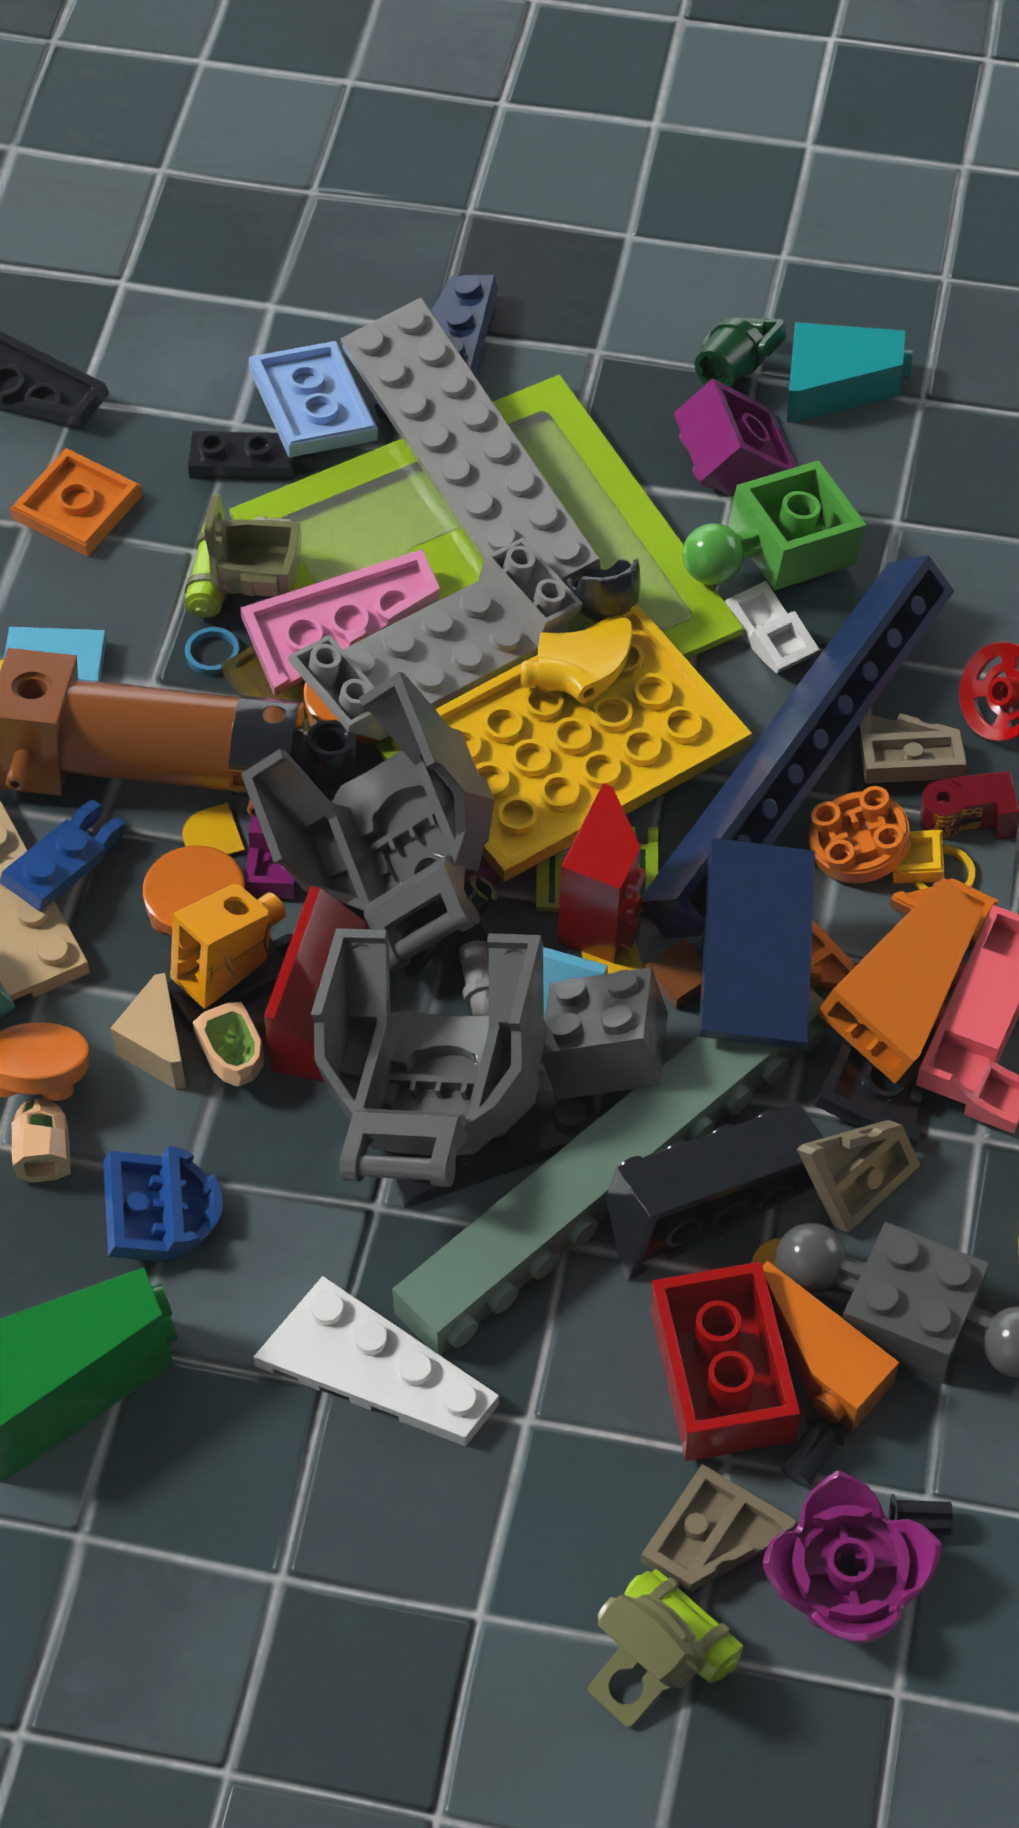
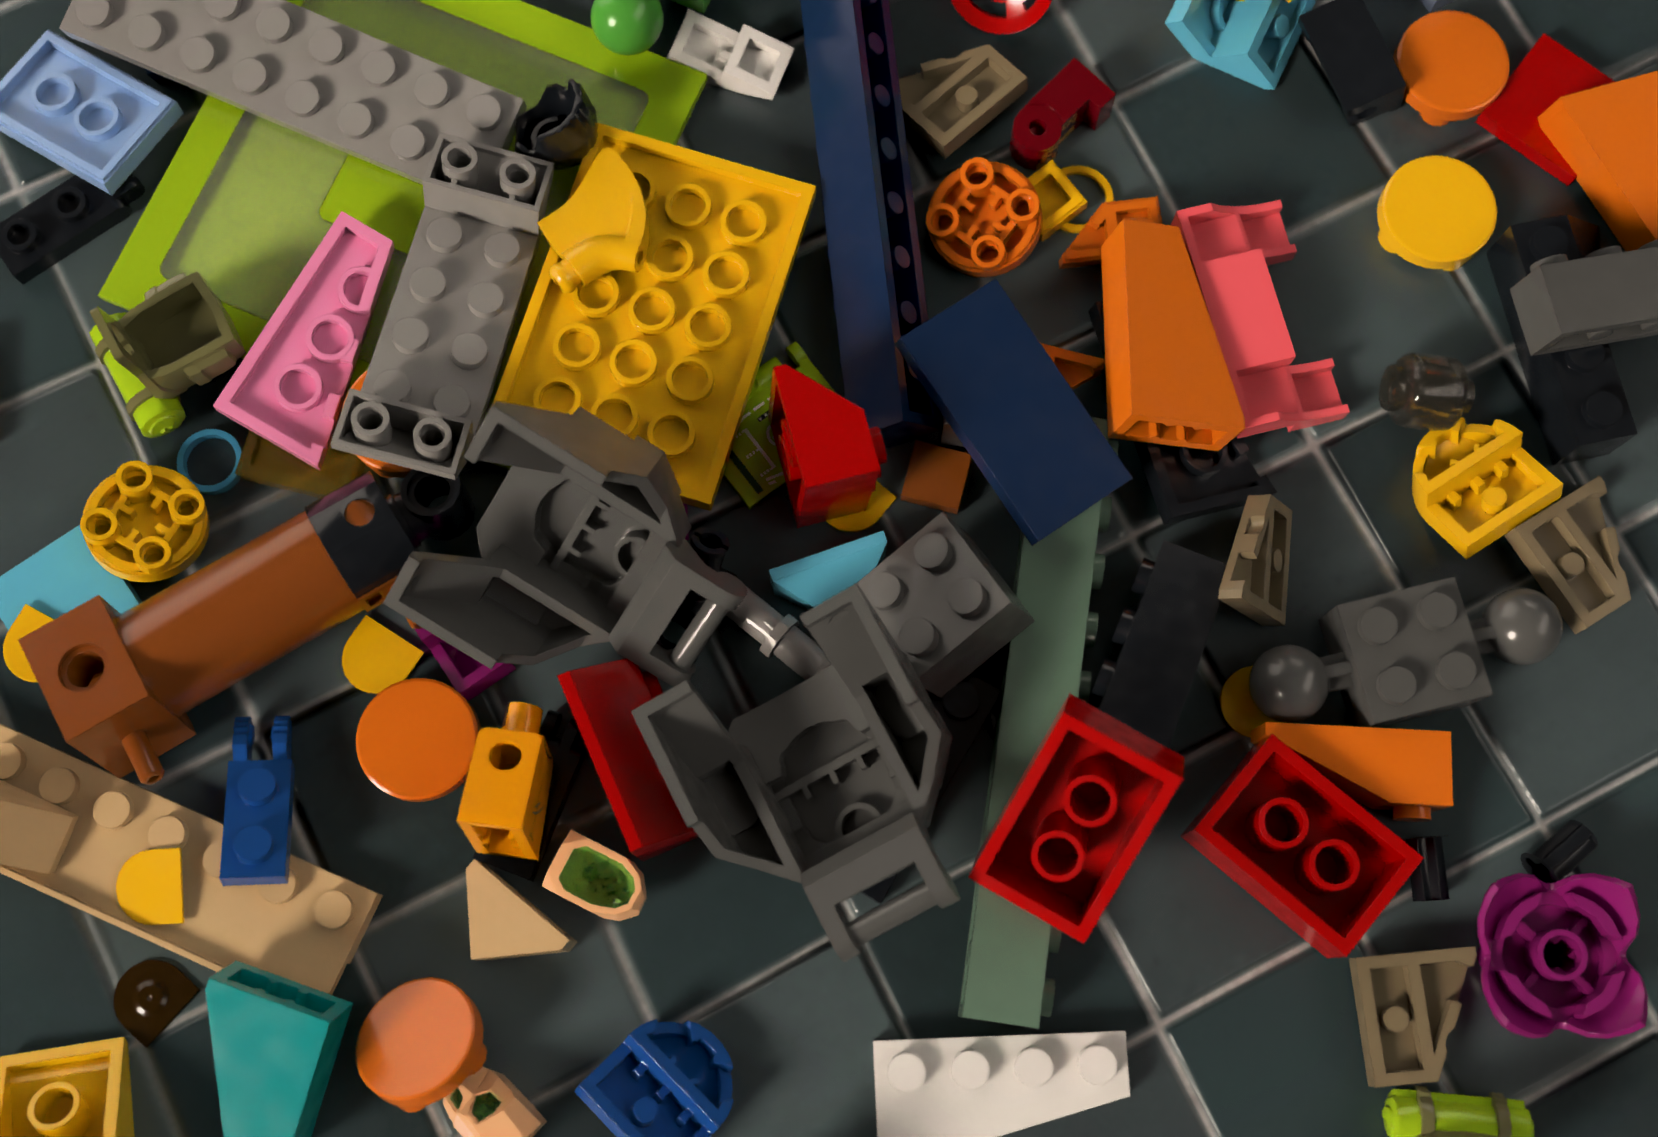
camera: 40 degrees left, 20 degrees up
none -> yellow tile [80,460,210,582]
none -> red brick [968,693,1185,944]

